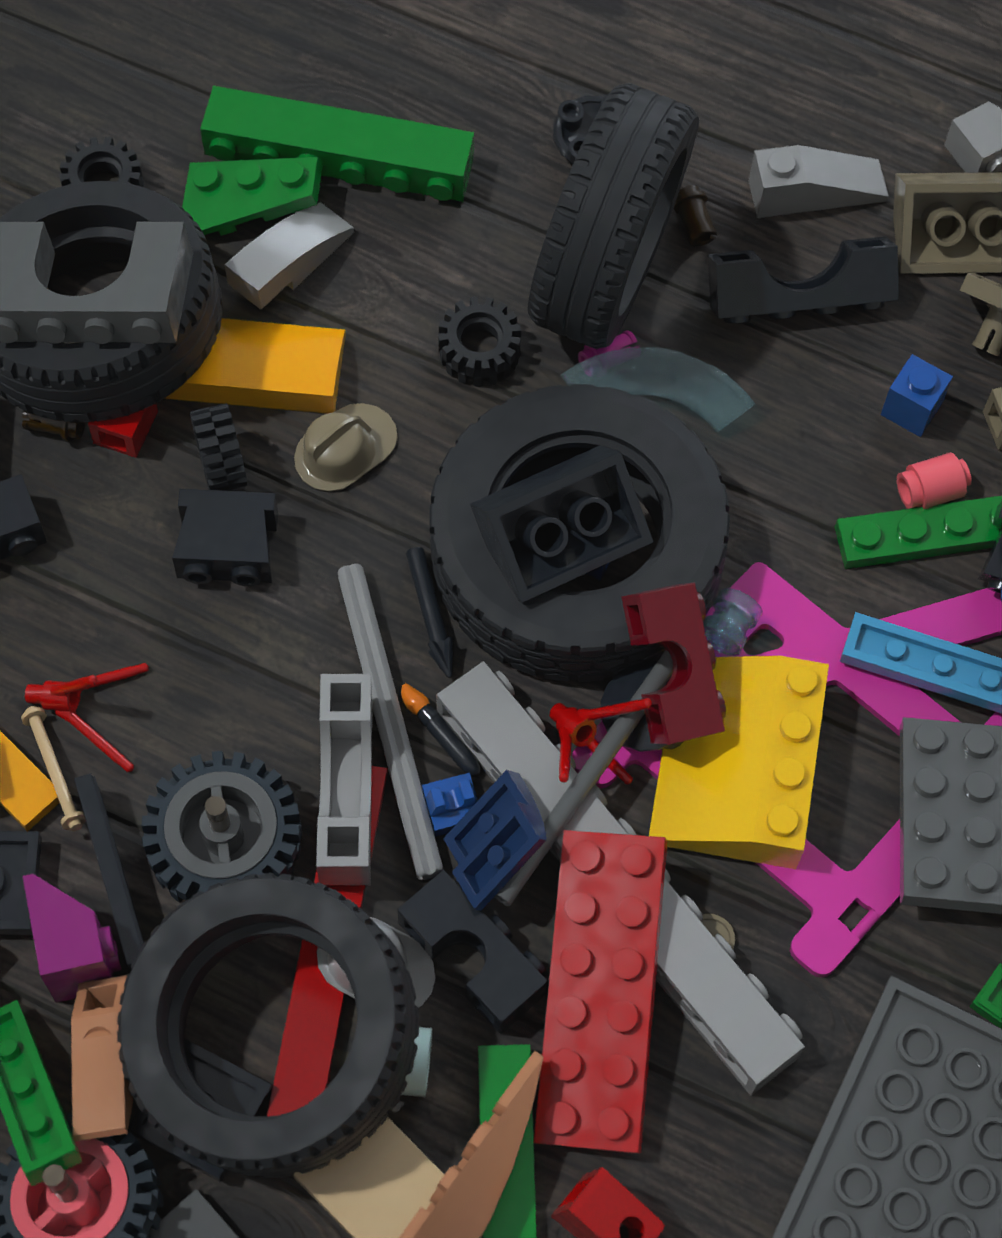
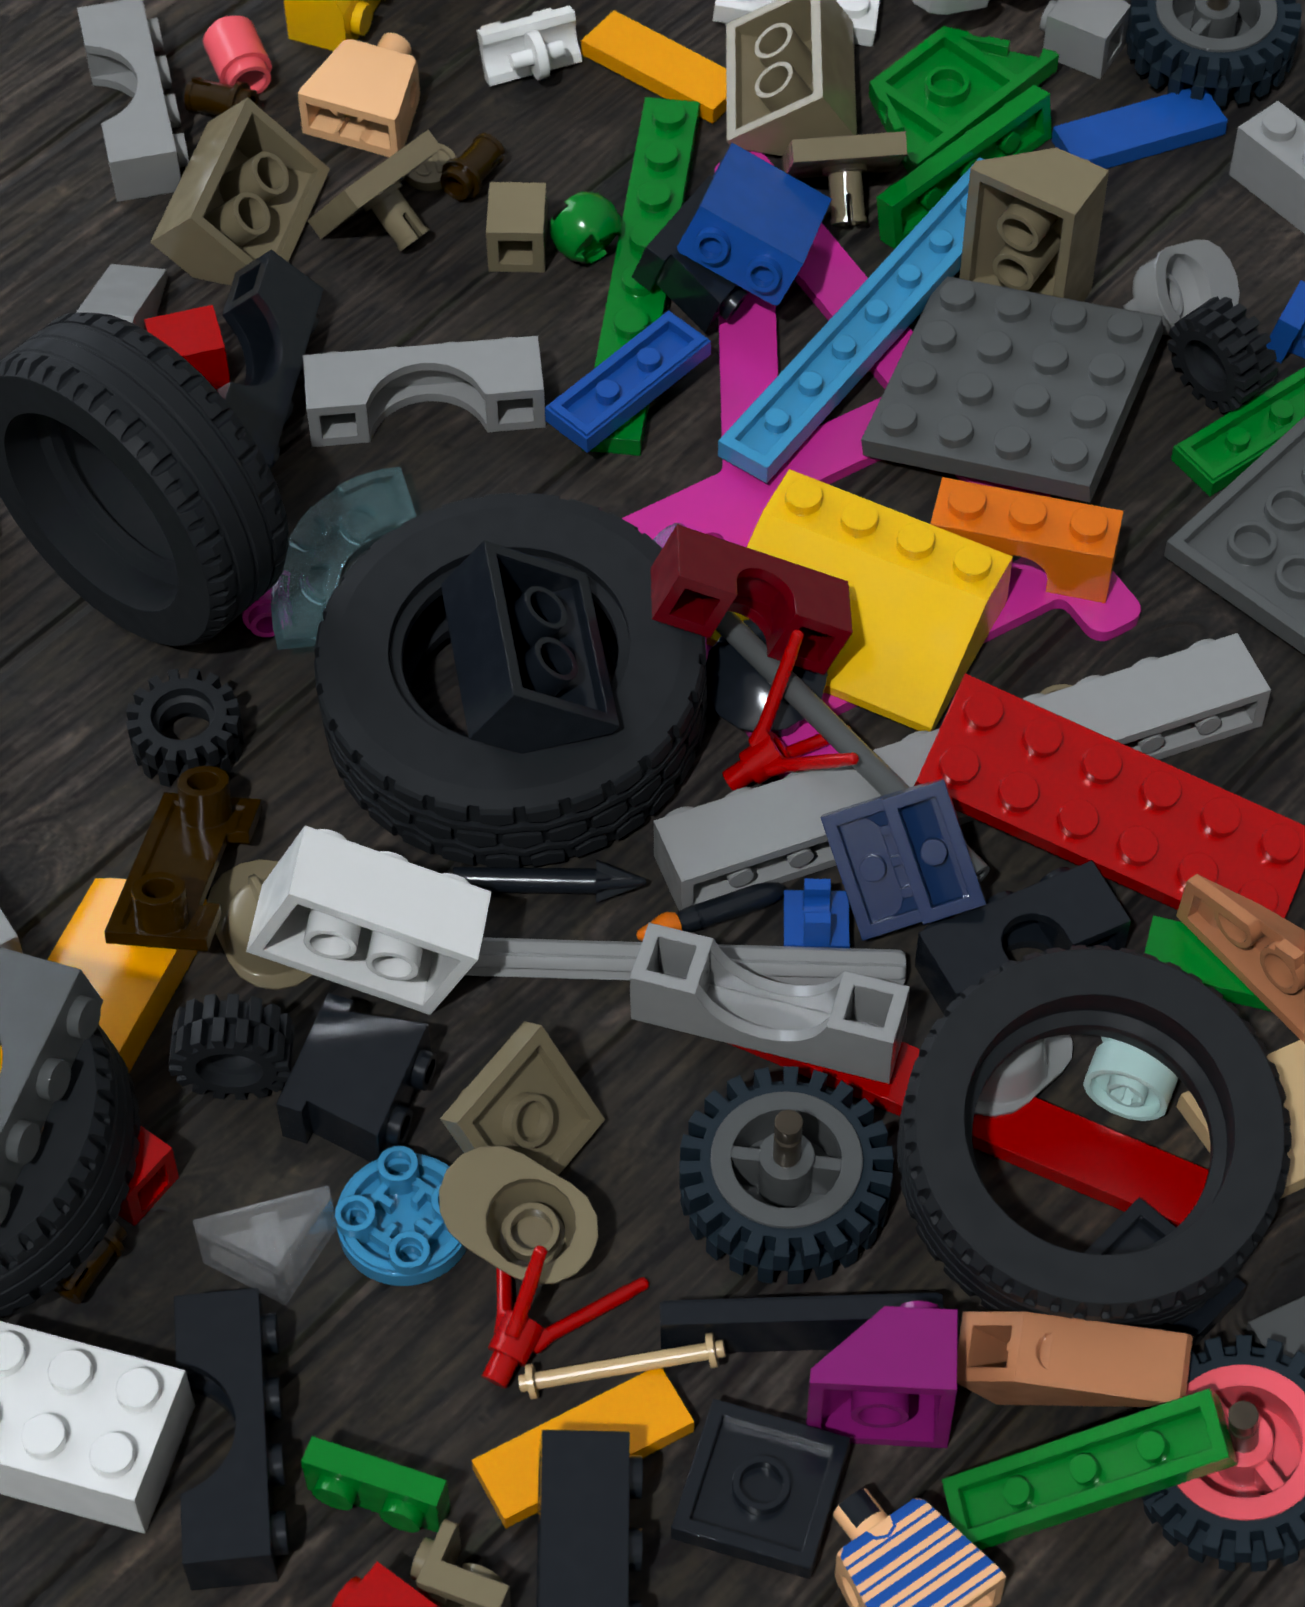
camera: 70 degrees left, 10 degrees down
blue brick [881,354,953,437] -> none
coral brick [897,452,971,509] -> none
none -> dark brown brick [104,766,262,951]
none -> red brick [144,305,230,389]
none -> clear slope [193,1185,337,1306]
none -> white brick [246,825,492,1015]
none -> light grey arch [303,336,546,447]
none -> dark azure tile [335,1146,467,1286]
none -> dark tan piece [439,1146,598,1285]
none -> dark tan tile [440,1021,605,1176]
none -> blue tile [545,310,711,453]
none -> orange arch [930,477,1124,603]

